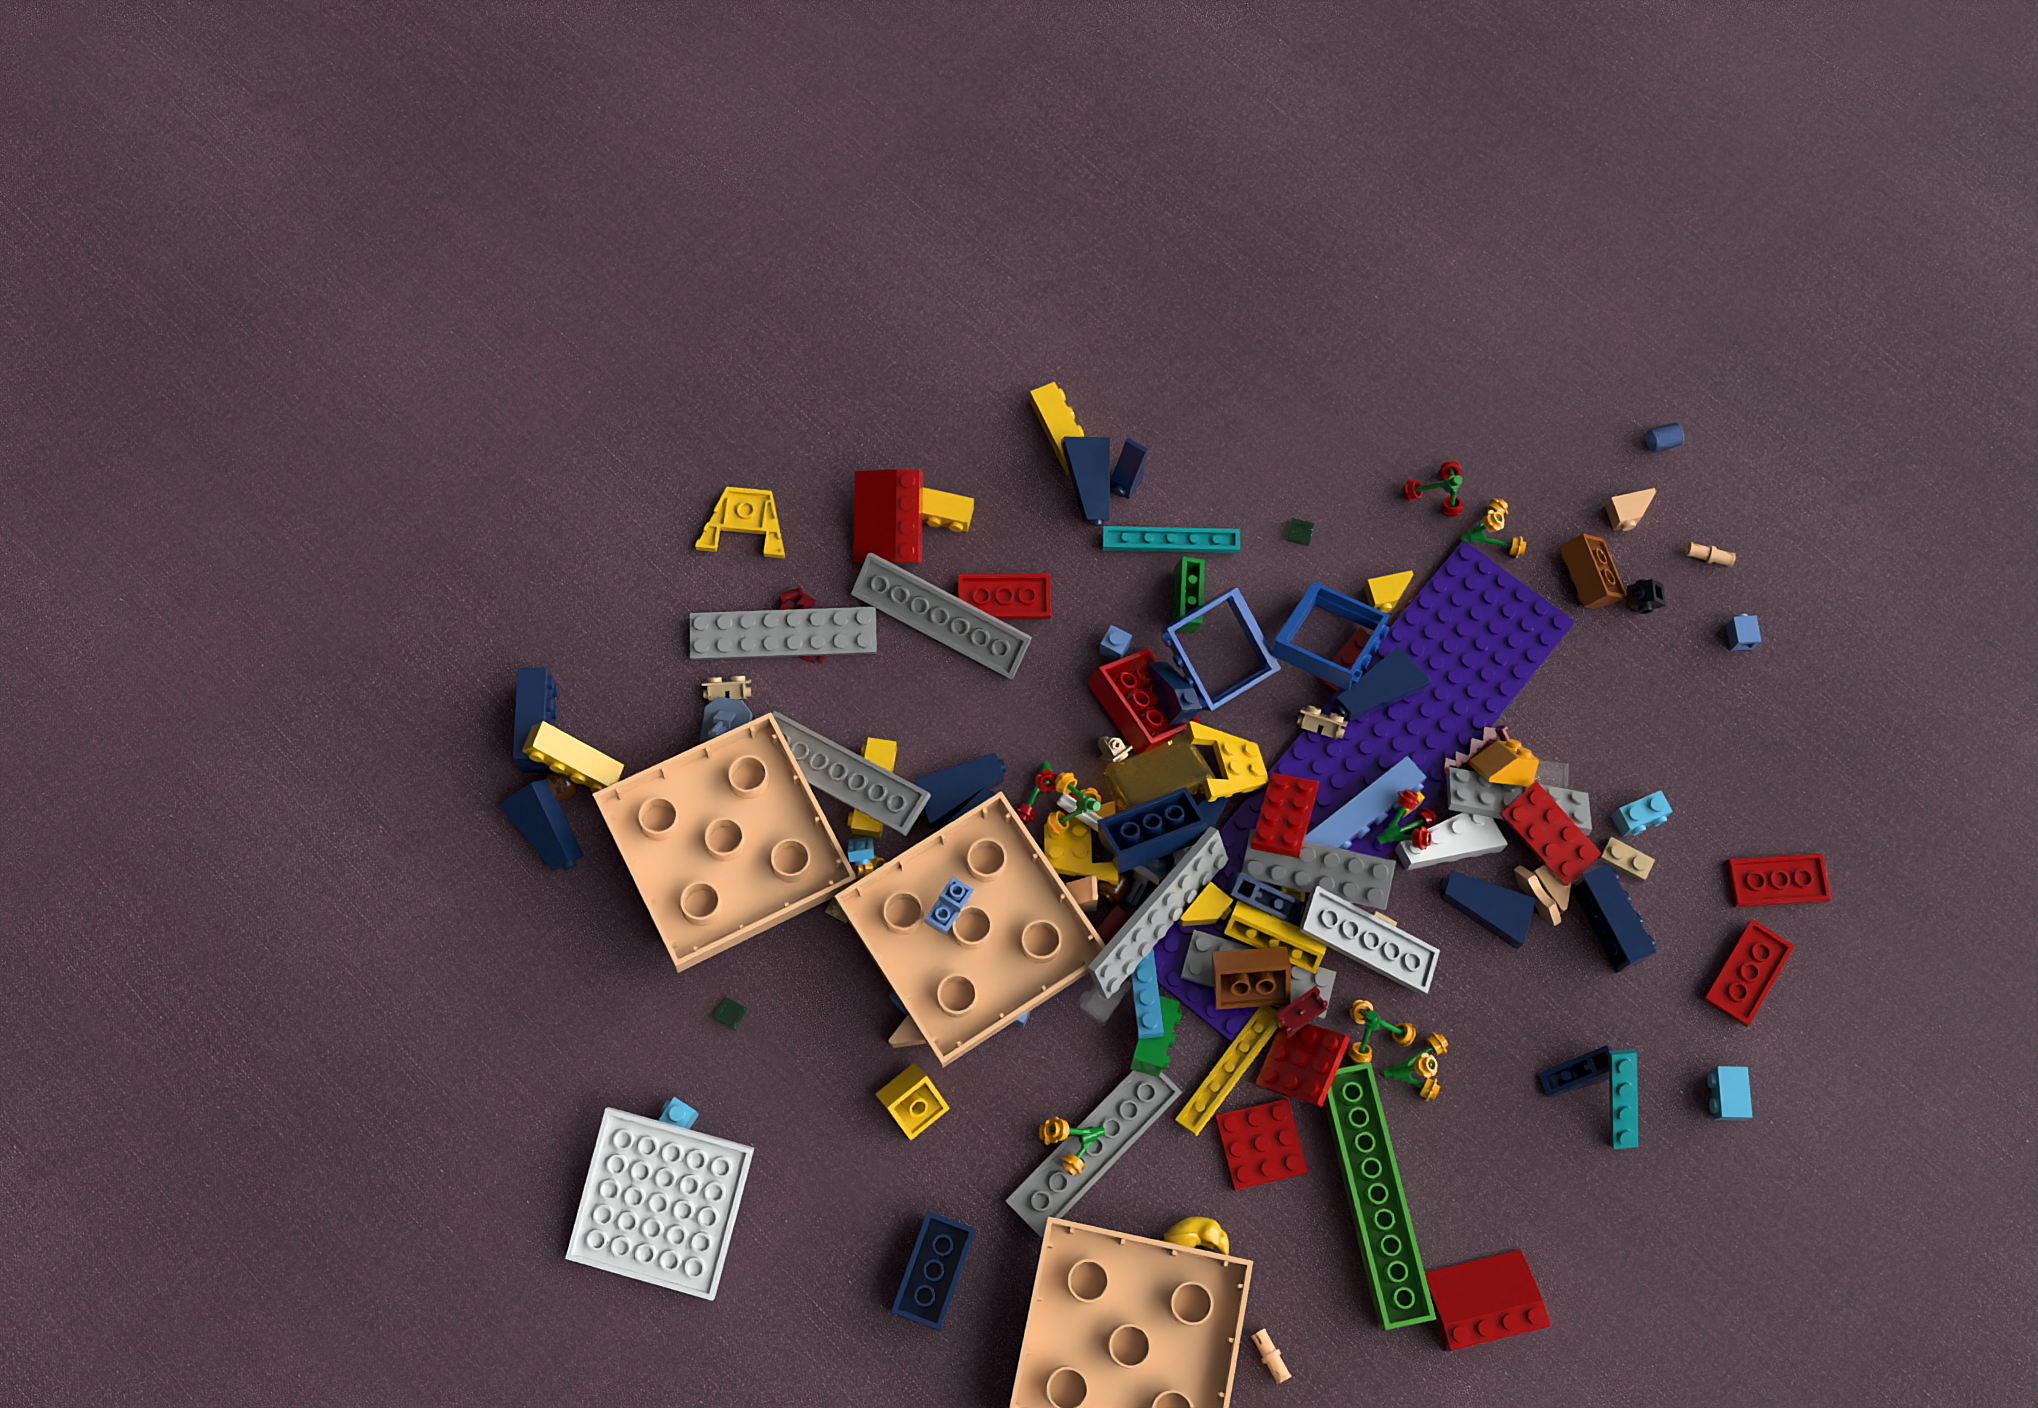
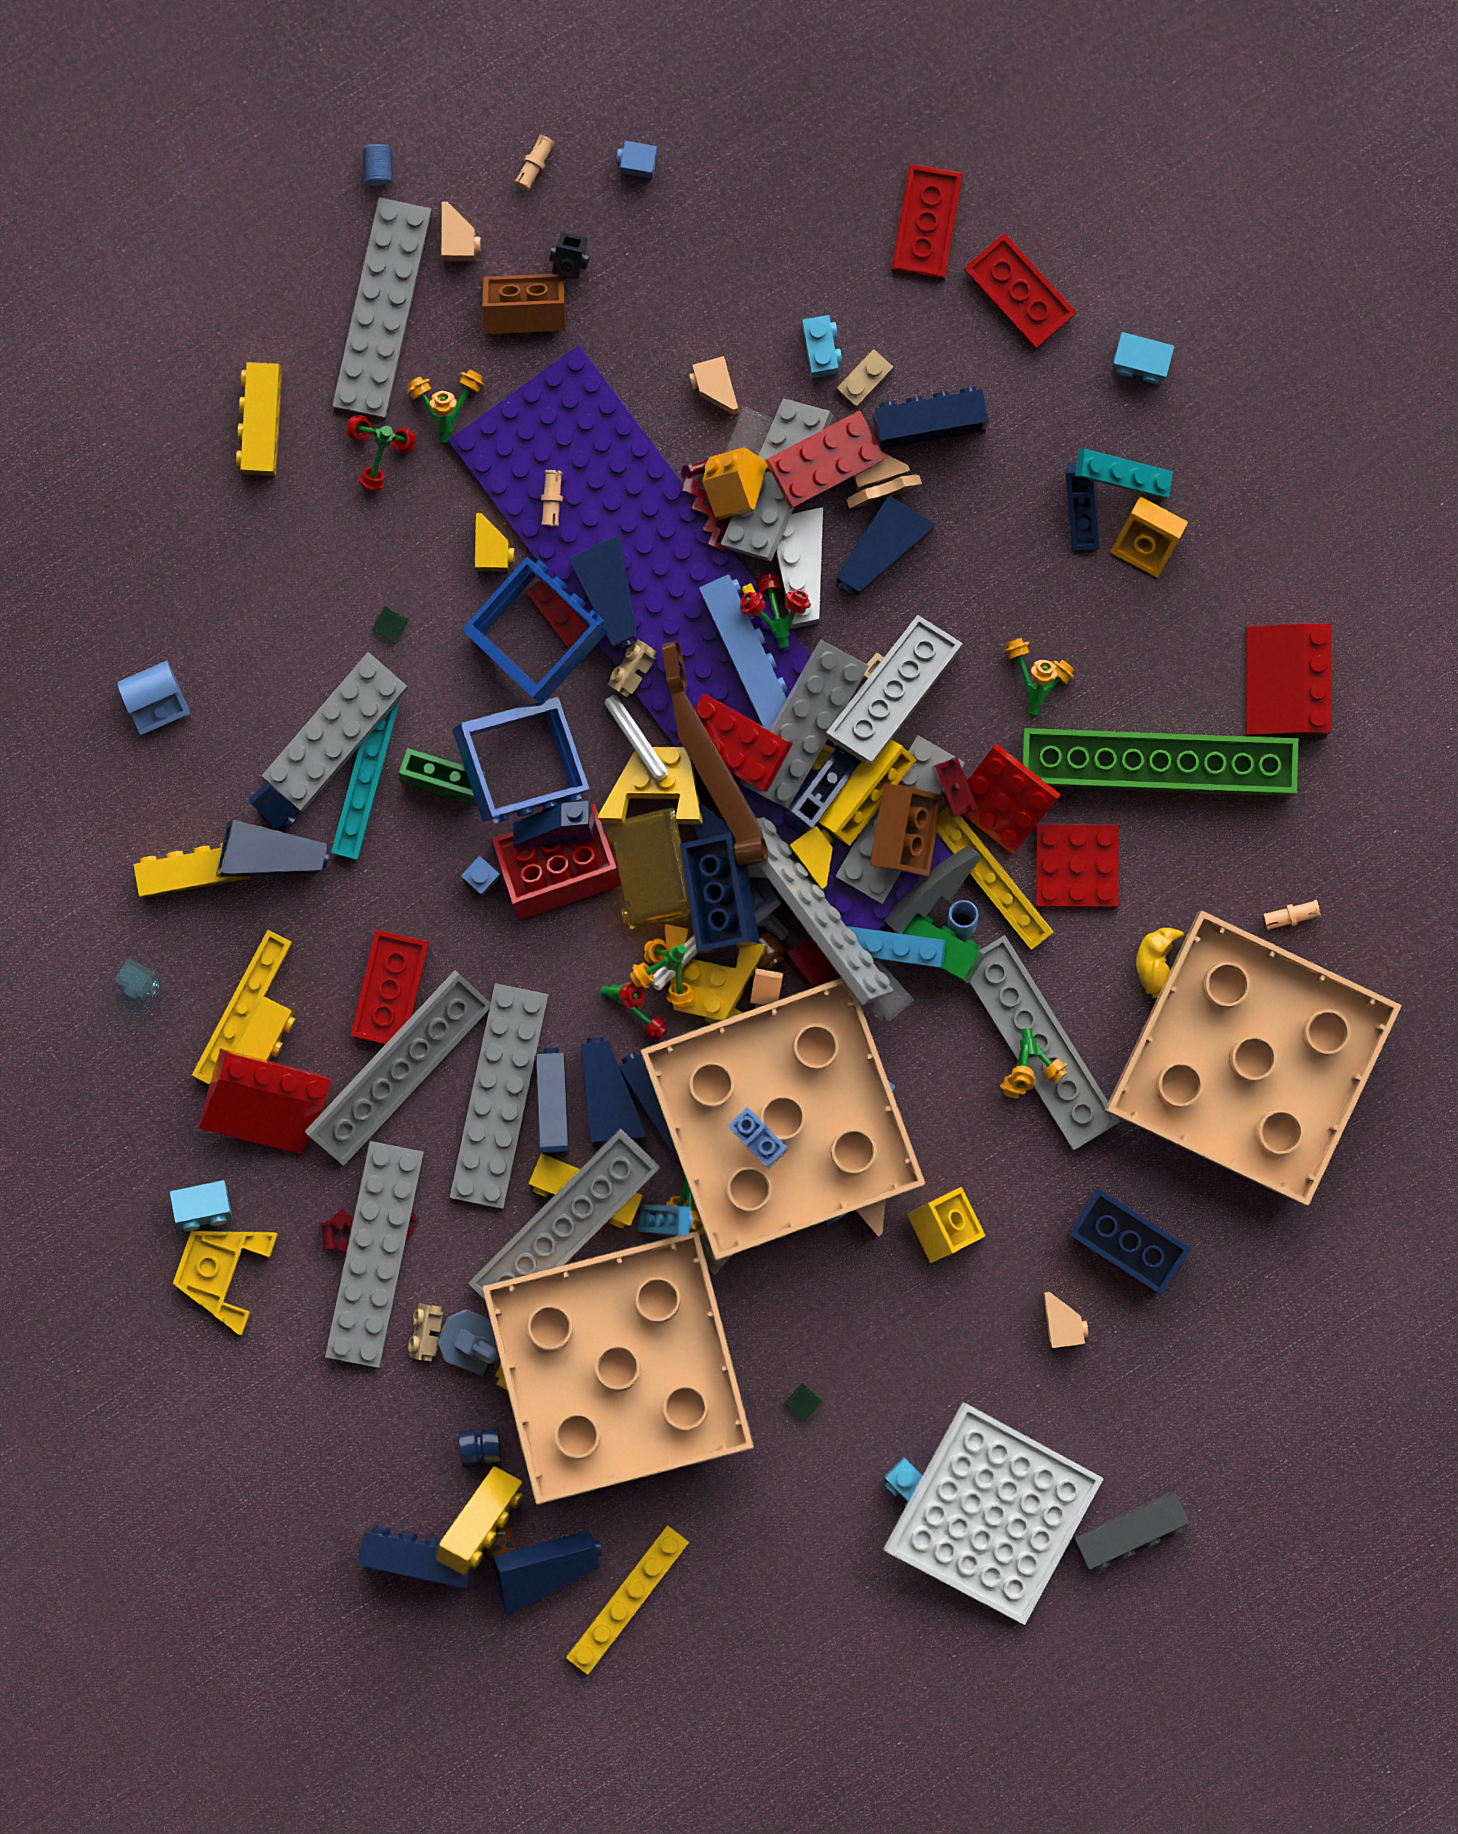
camera: 70 degrees left, 15 degrees up
tan hinge [1098,736,1133,762] -> none
light orange plant [1348,1000,1416,1065] -> none
none -> clear light blue brick [114,957,160,1000]
none -> medium blue brick [118,660,190,735]
none -> medium azure brick [170,1180,233,1232]
none -> yellow plate [192,930,293,1085]
none -> yellow brick [236,362,282,476]
none -> light grey plate [262,652,409,812]
none -> light grey plate [332,197,432,419]
none -> light grey plate [450,983,549,1209]
none -> dark blue wheel [459,1428,502,1467]
none -> slope [536,1048,570,1153]
none -> light nougat pin [541,470,563,526]
none -> yellow plate [566,1525,689,1675]
none -> white axle [605,695,668,781]
none -> reddish brown piece [662,641,769,867]
none -> light nougat slope [689,356,738,414]
none -> dark grey slope [884,845,982,934]
none -> medium blue piece [947,900,979,939]
none -> light nougat slope [1043,1292,1089,1348]
none -> dark grey brick [1073,1491,1190,1571]
none -> light orange slope [1110,496,1188,578]

